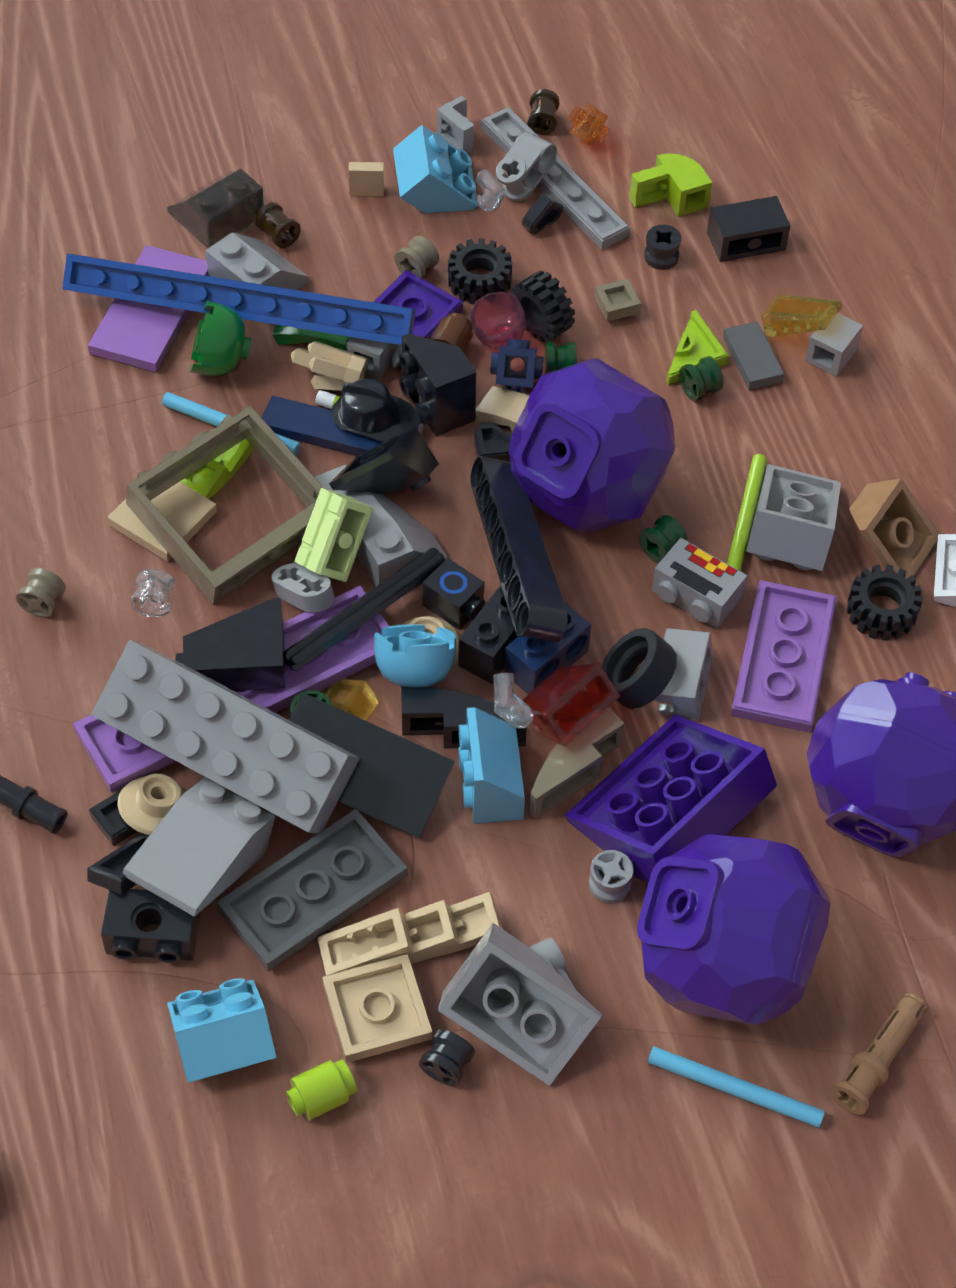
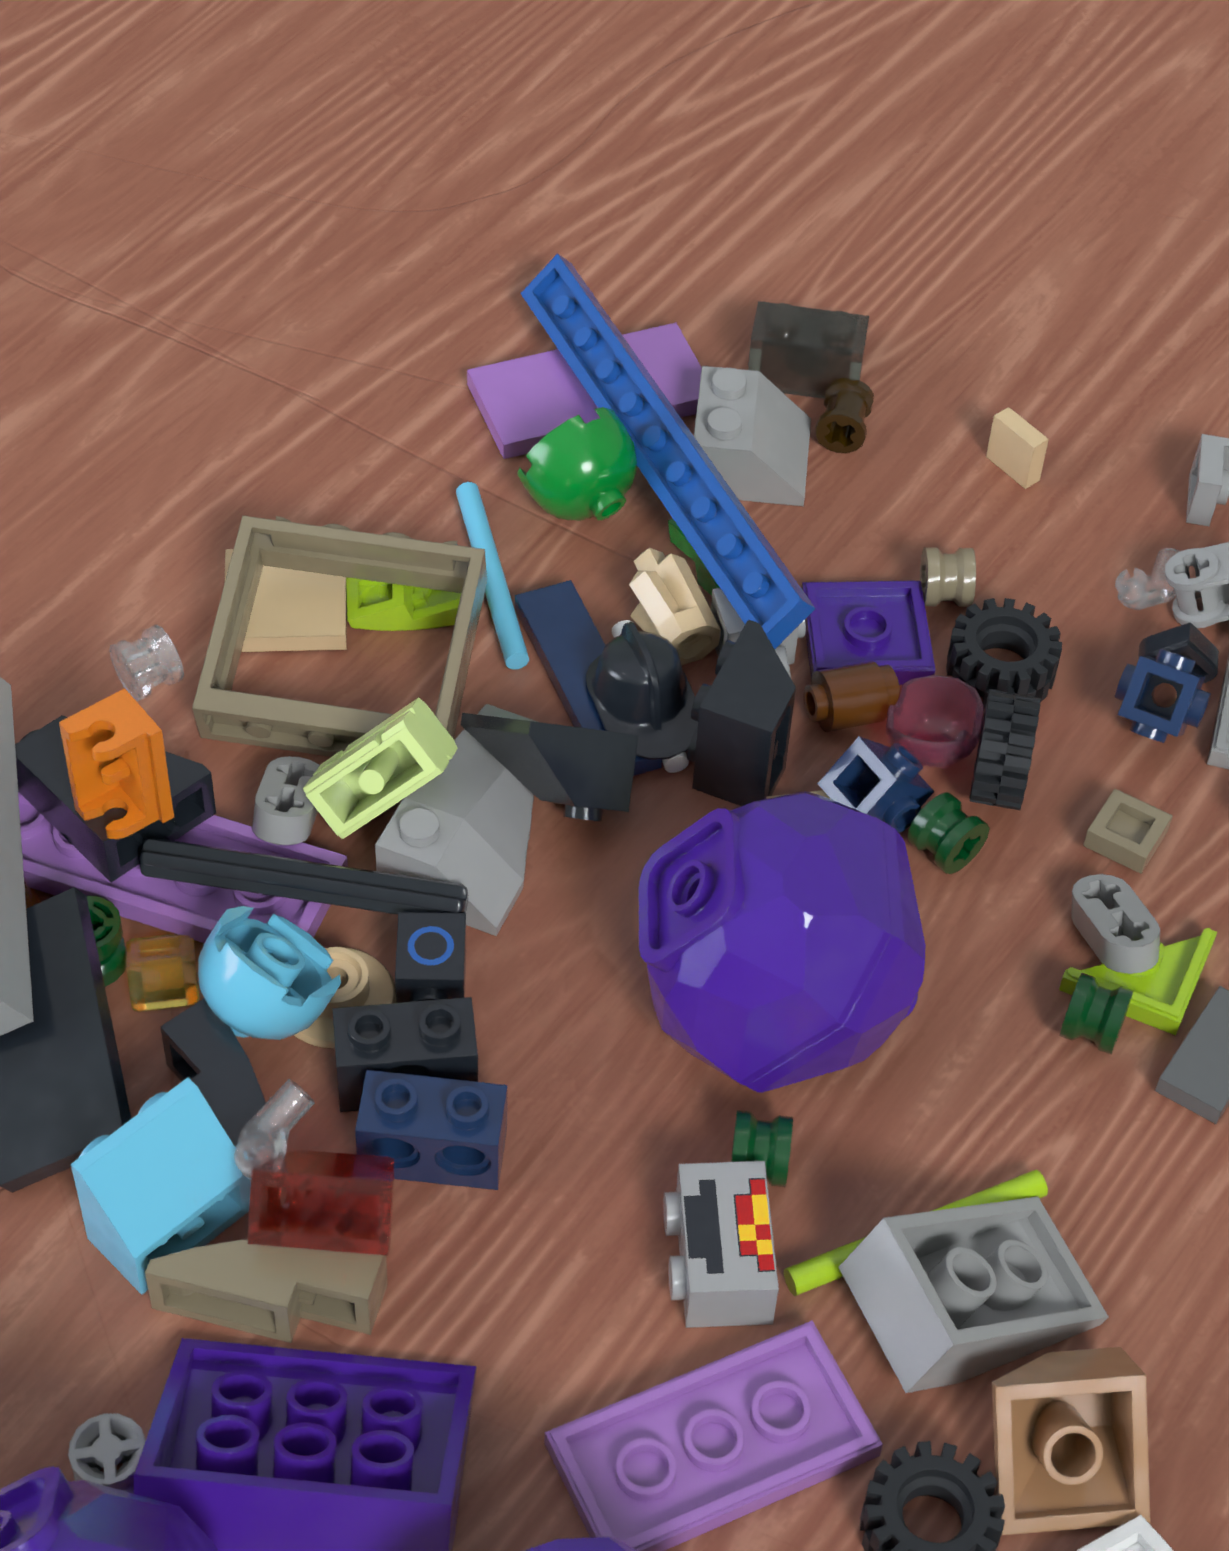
camera: 50 degrees right, 5 degrees down
dark tan wheel [16,568,66,618] -> none
medium azure slope [393,125,478,214] -> none
black beam [470,456,567,643] -> none
black tyre [599,628,677,709] -> none
light grey hinge [653,628,714,721] -> none
none -> orange hinge [59,688,174,839]
none -> light grey beam [1071,874,1160,974]
none -> dark blue brick [1115,648,1211,743]

